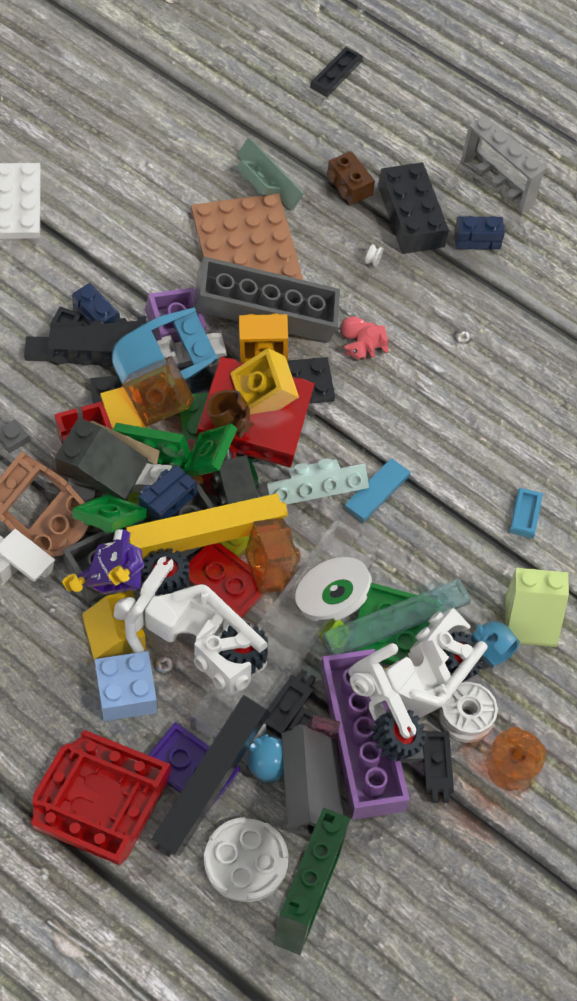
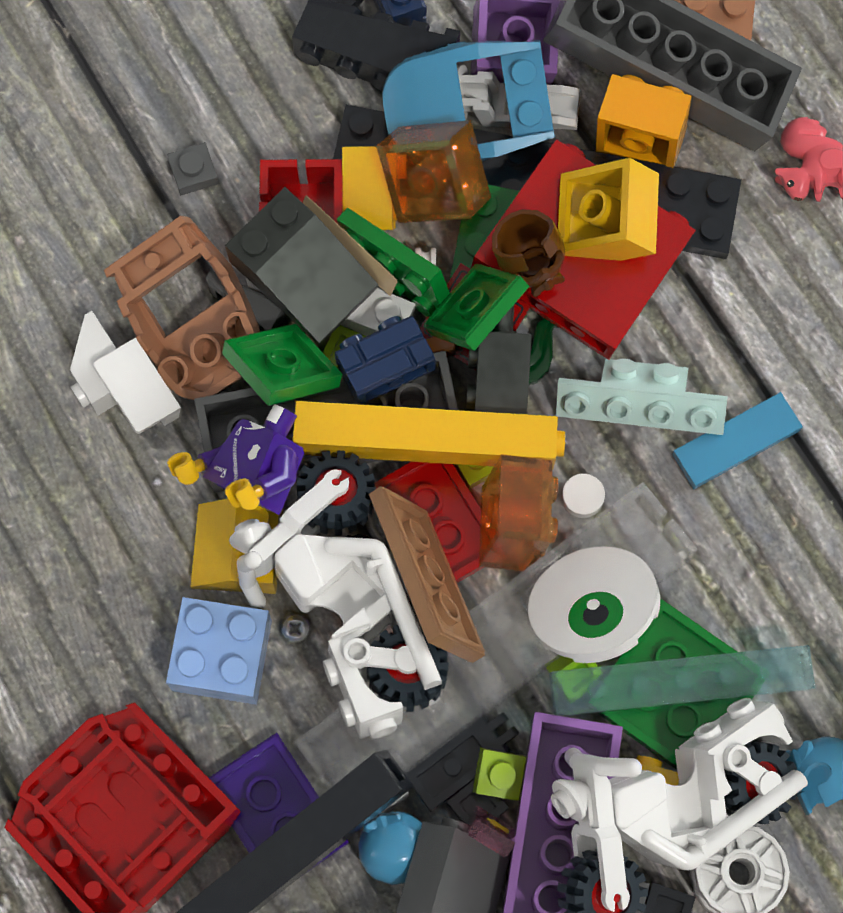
camera: 25 degrees right, 15 degrees up
black tile [24,336,49,361] -> none
none -> medium nougat tile [369,486,485,663]
none -> lime plate [472,748,526,801]
none -> white tile [562,474,605,518]

